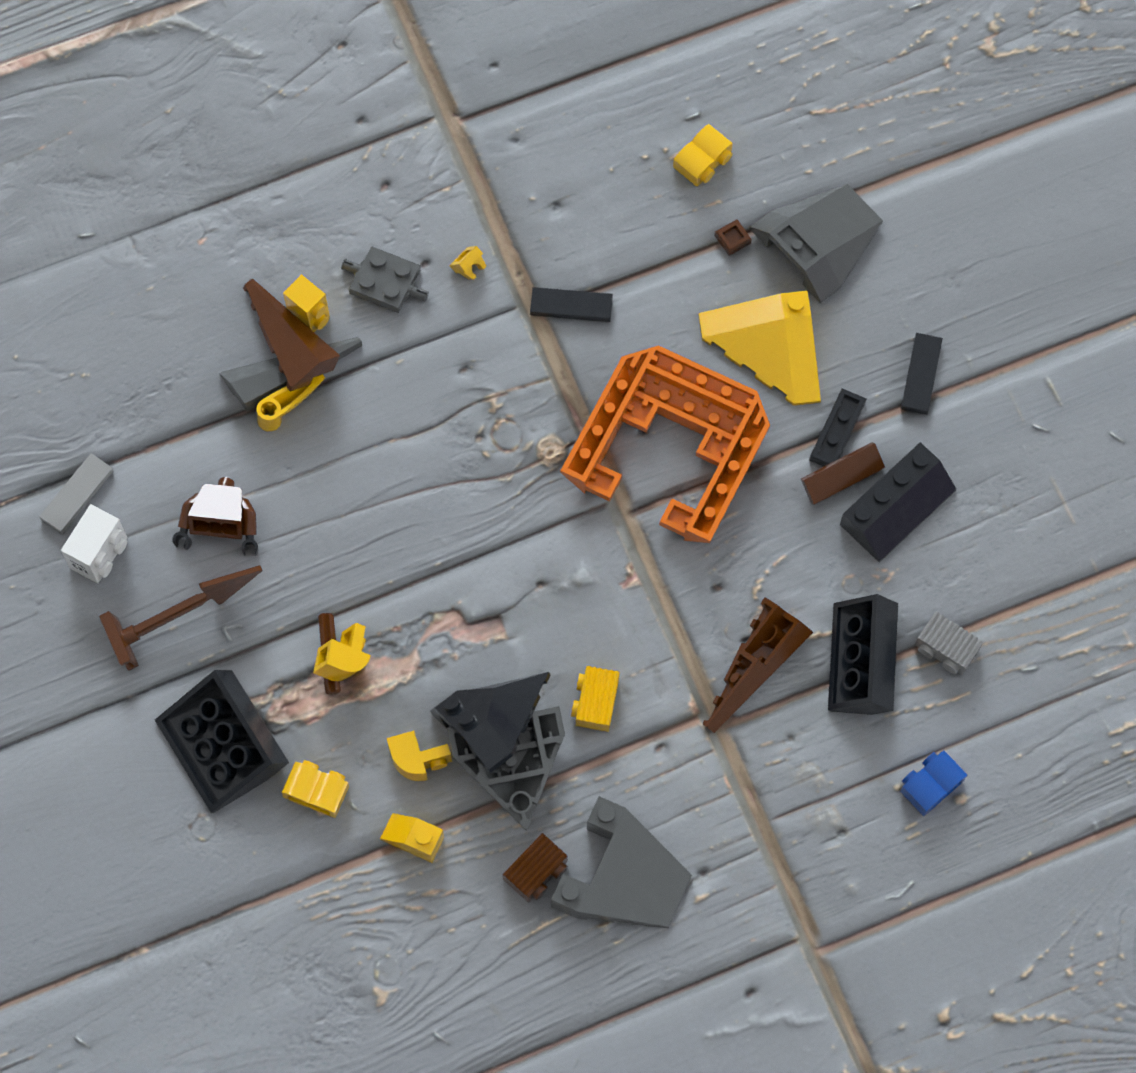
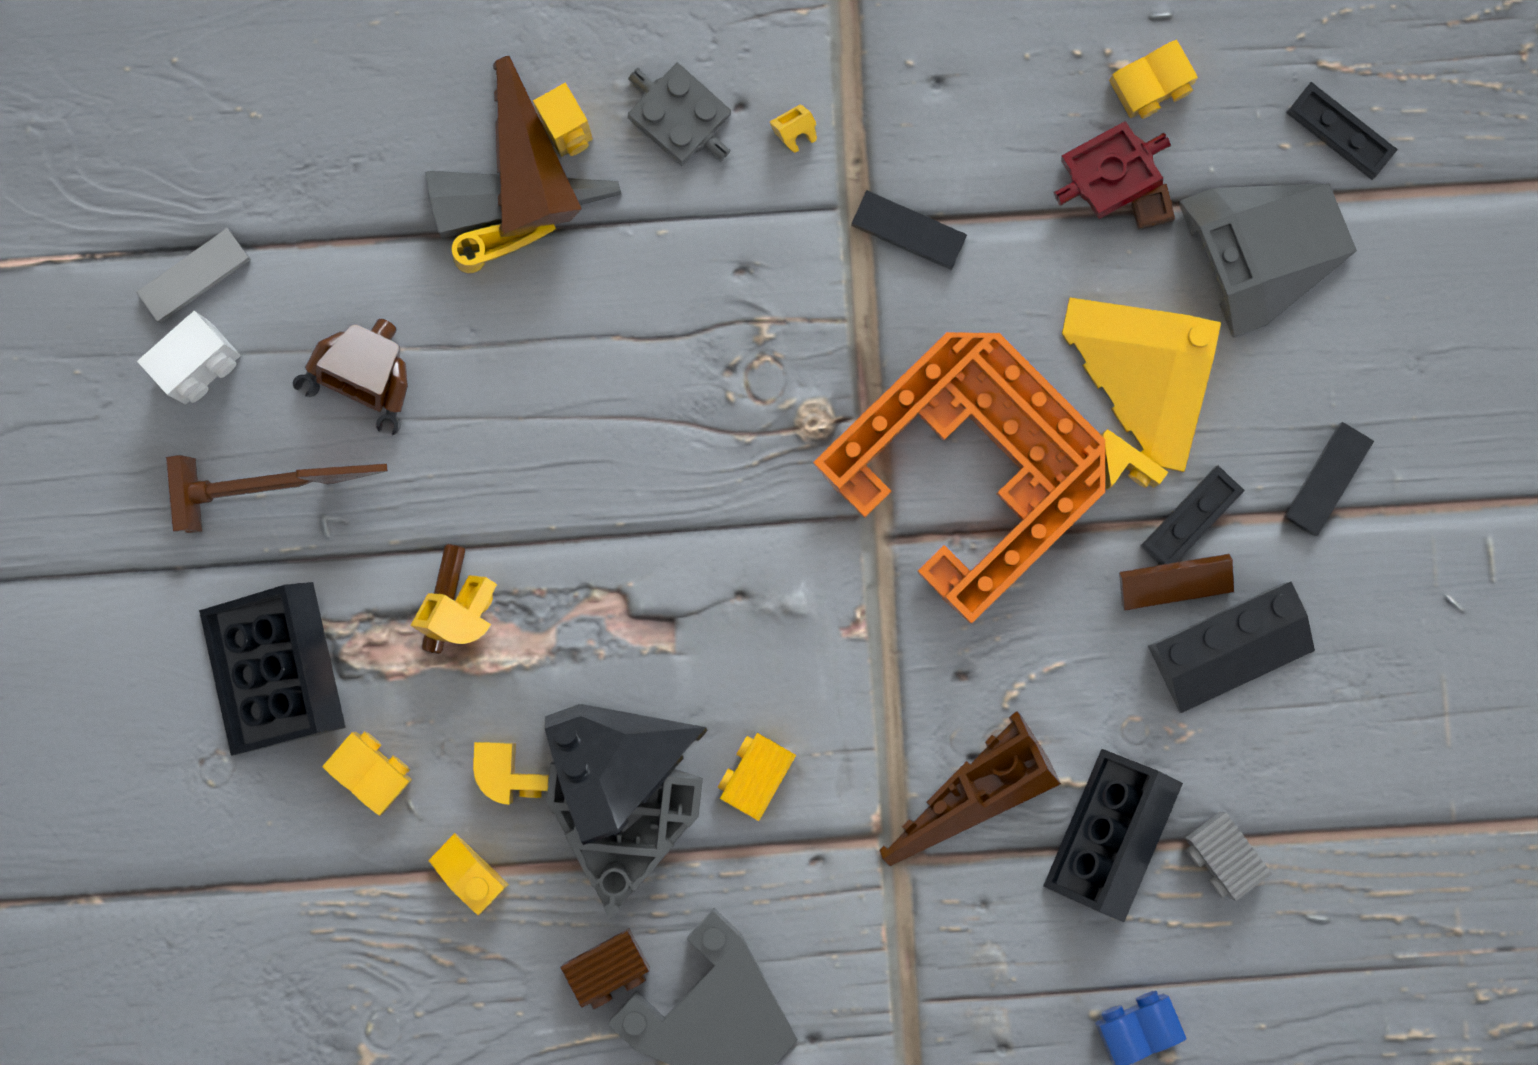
camera: 15 degrees right, 15 degrees up
none -> dark red plate [1053,121,1171,219]
none -> yellow slope [1101,429,1168,490]
none -> black tile [1286,82,1398,180]

